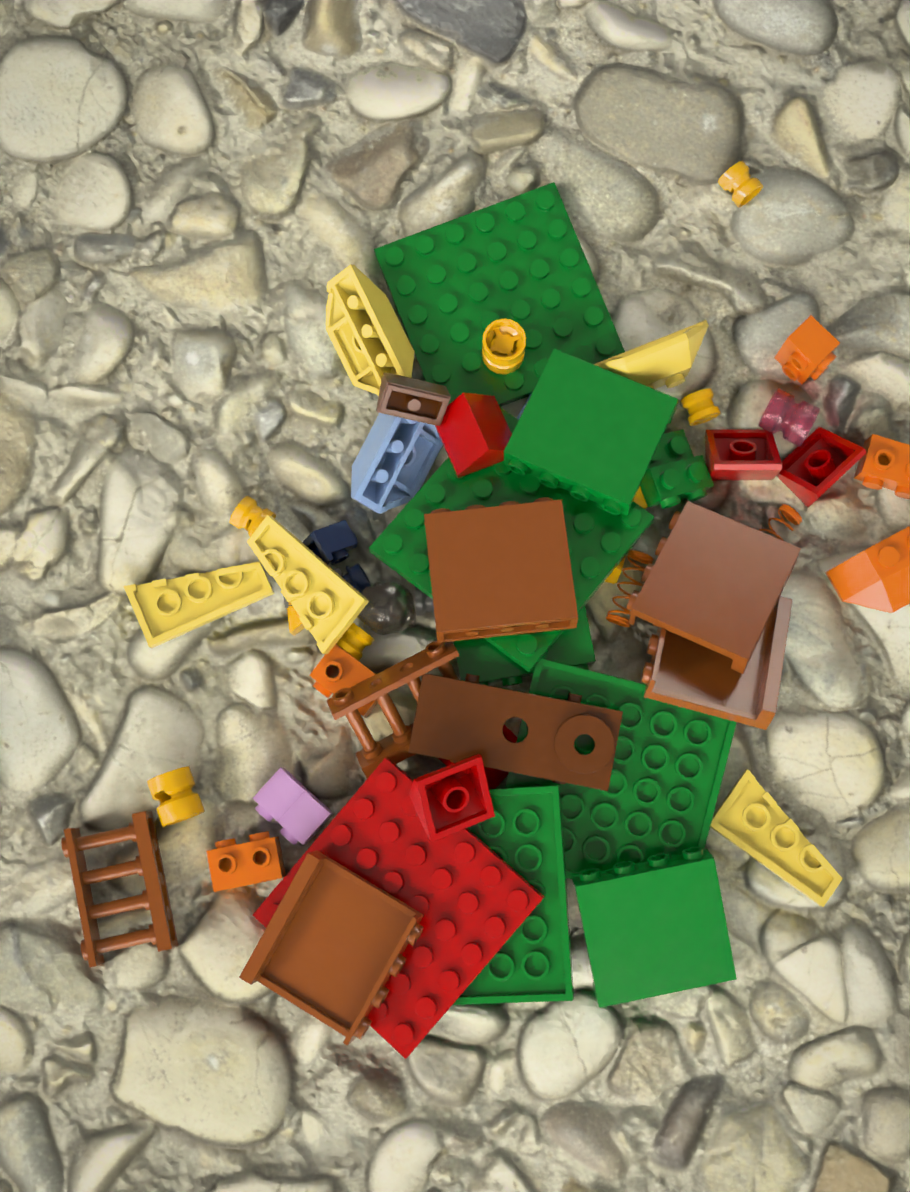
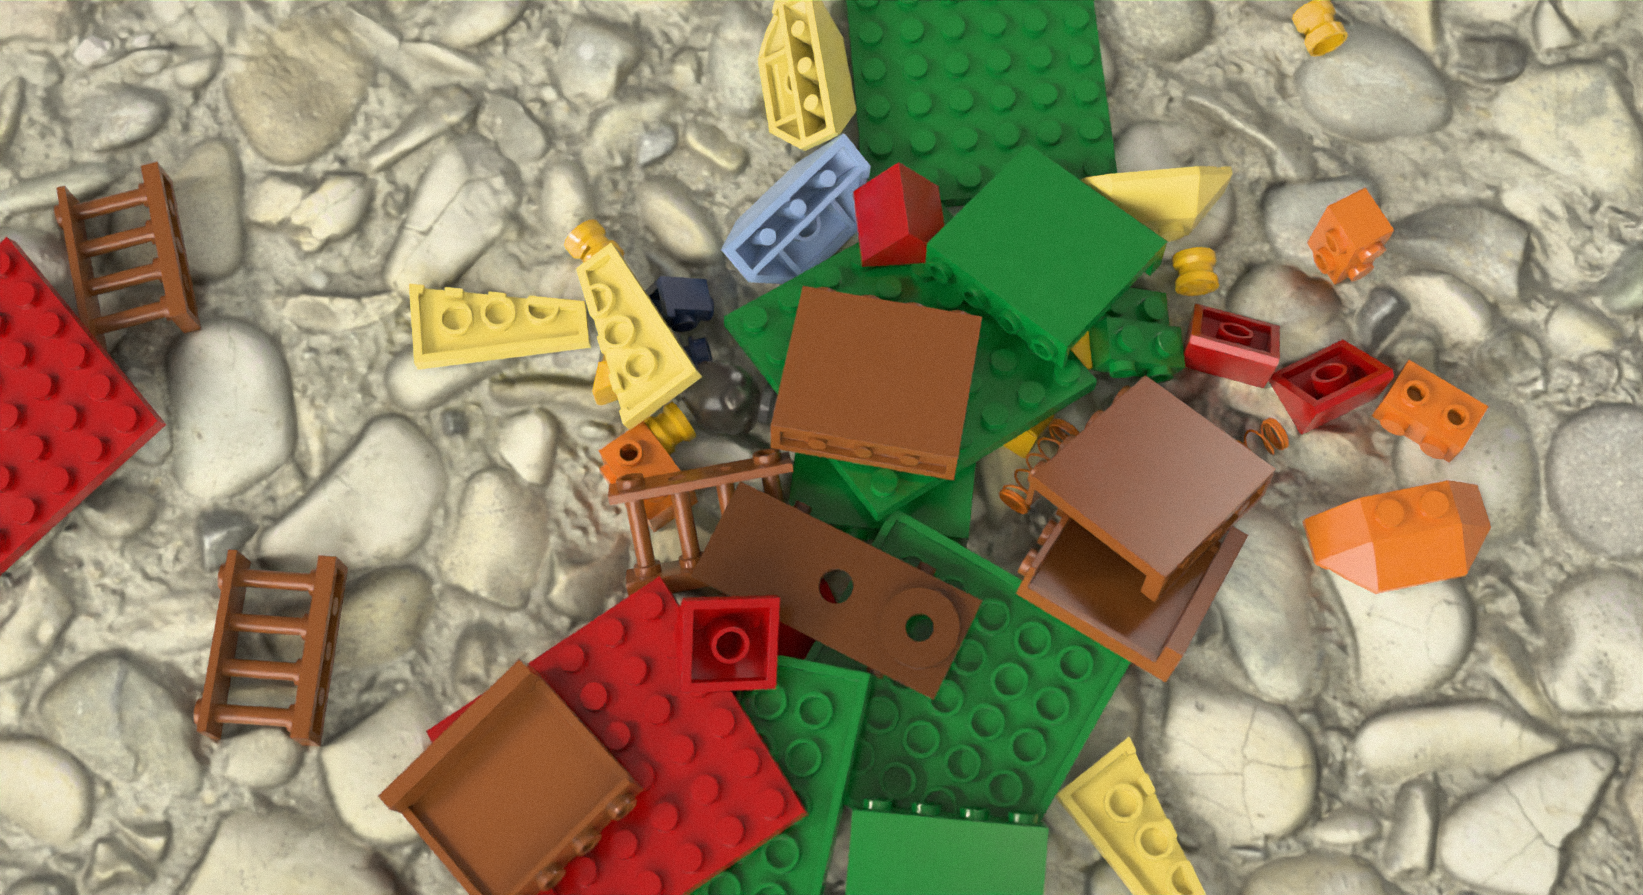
camera: 15 degrees right, 10 degrees down
yellow wheel [147,766,205,827] -> none
orange brick [207,831,286,892] -> none
lavender brick [253,767,334,845] -> none
reddish brown slope [376,372,451,426] -> none
yellow wheel [482,319,526,374] -> none
clear pink wheel [758,388,820,447] -> none

